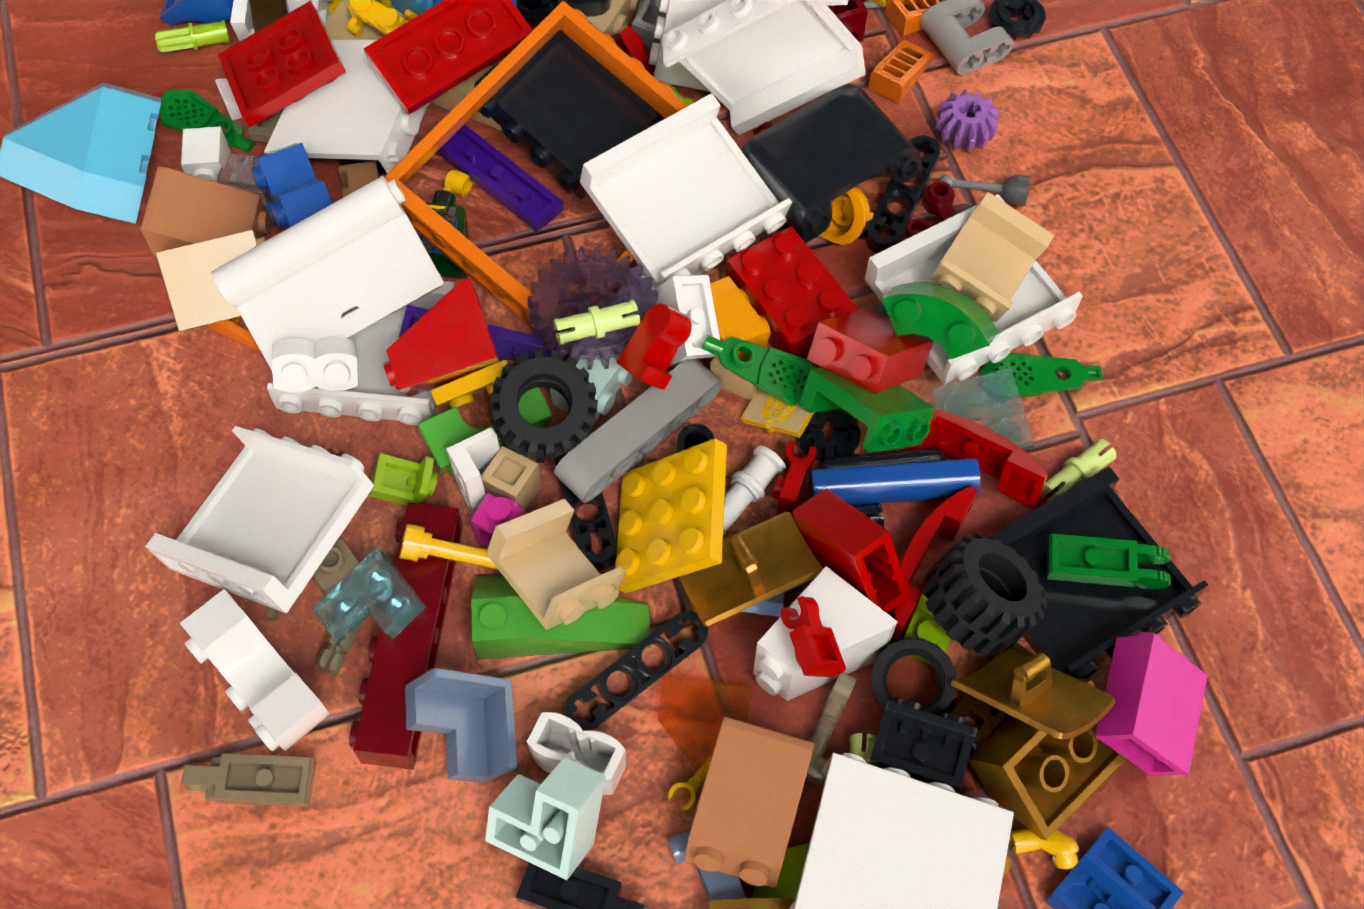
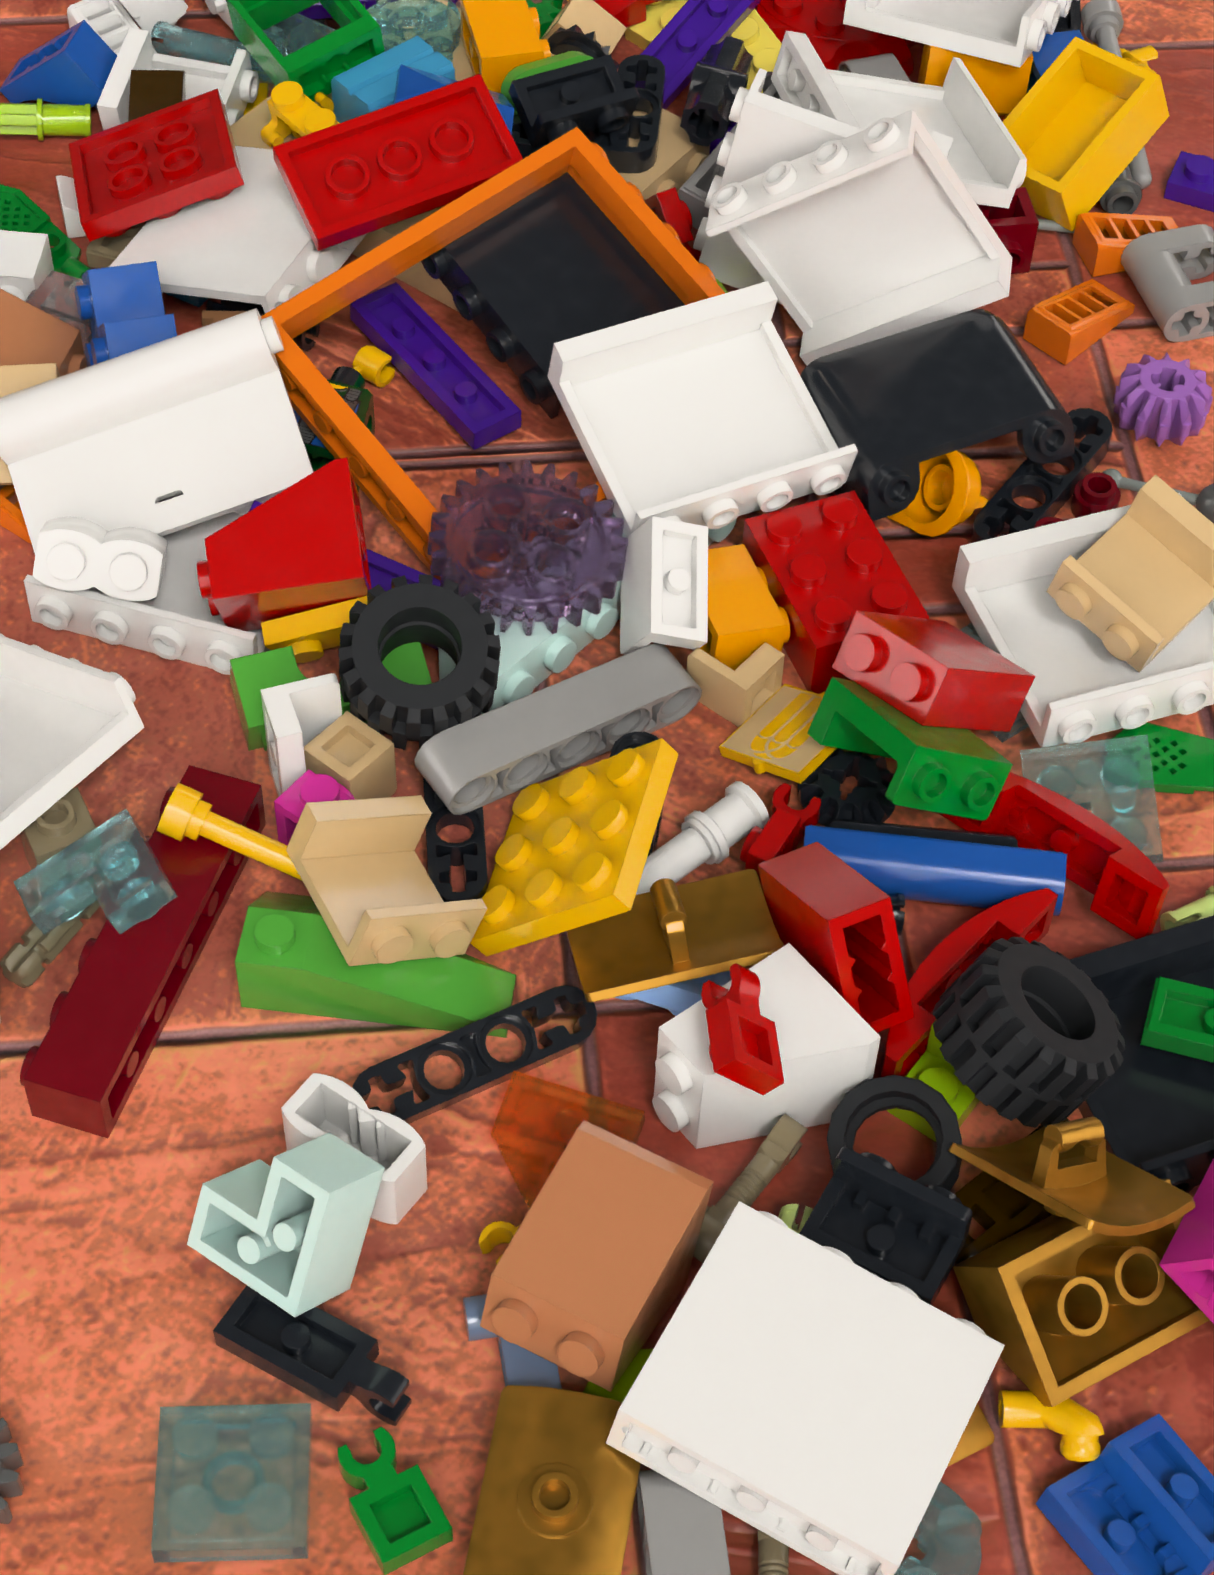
camera: 10 degrees right, 10 degrees down
lime bracket [368,453,438,506] -> none
sand blue panel [405,668,517,783] -> none
yellowish green pin [553,299,640,345] -> none
red leg [616,303,692,390] -> none
green piece [701,334,815,407] -> none
green brick [882,282,998,359] -> none

